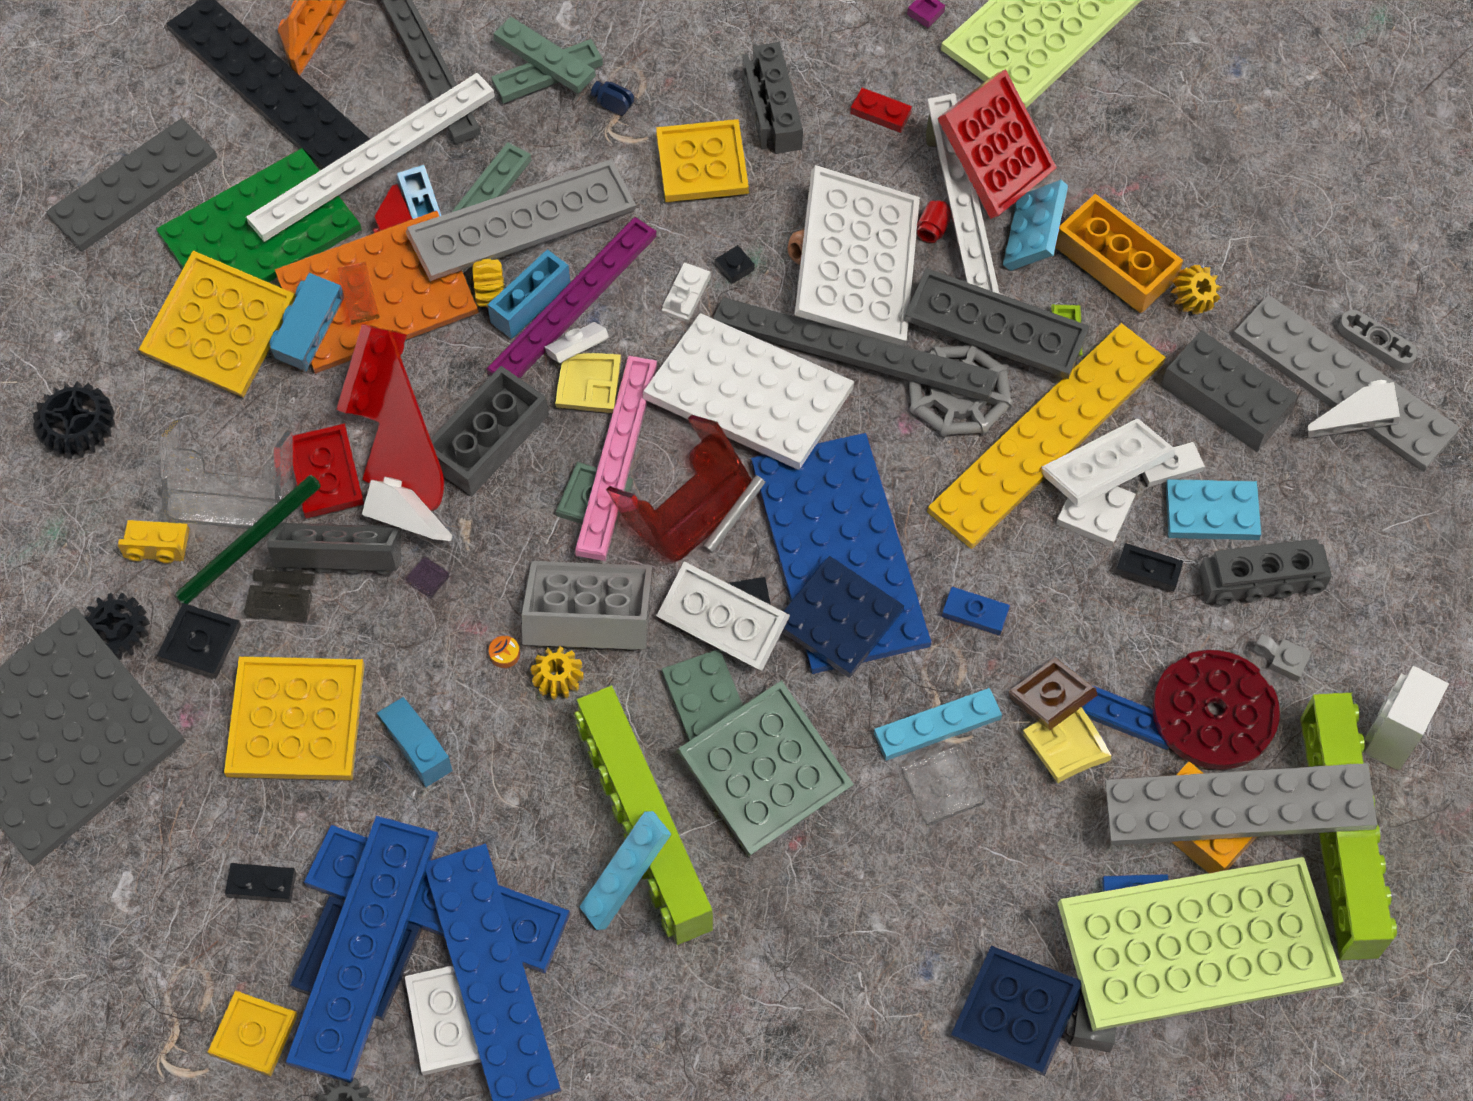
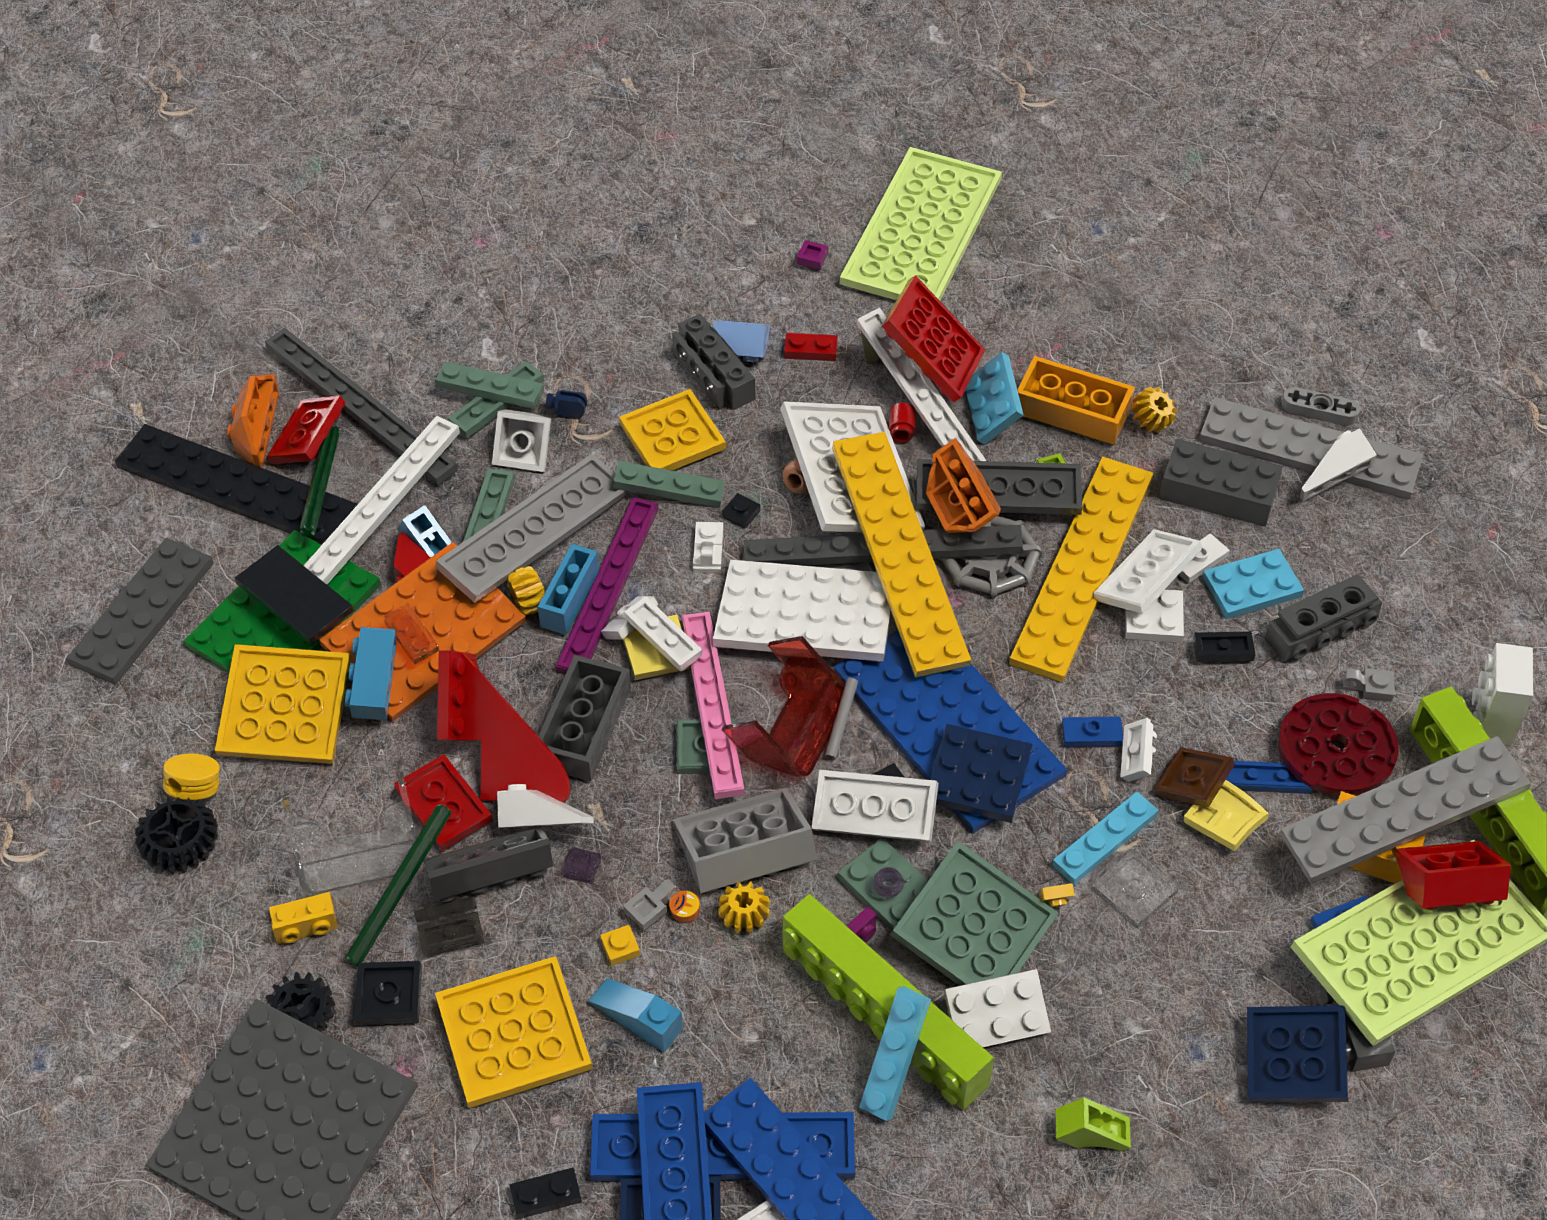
camera: 20 degrees left, 10 degrees down
none -> yellow head [163,753,220,800]
none -> black tile [235,545,354,645]
none -> red plate [266,395,346,465]
none -> dark green axle [300,425,339,537]
none -> white slope [492,410,551,472]
none -> yellow plate [600,925,640,966]
none -> sand green plate [613,461,724,508]
none -> light grey plate [623,879,677,931]
none -> white plate [624,596,702,672]
none -> light blue slope [713,320,770,362]
none -> yellow plate [832,432,971,677]
none -> magenta plate [847,907,877,943]
none -> clear purple plate [873,867,904,897]
none -> orange wedge [926,438,1001,533]
none -> white plate [943,969,1051,1047]
none -> yellow plate [1038,883,1075,908]
none -> lime arch [1056,1097,1131,1152]
none -> white plate [1120,718,1157,782]
none -> red slope [1395,841,1511,910]

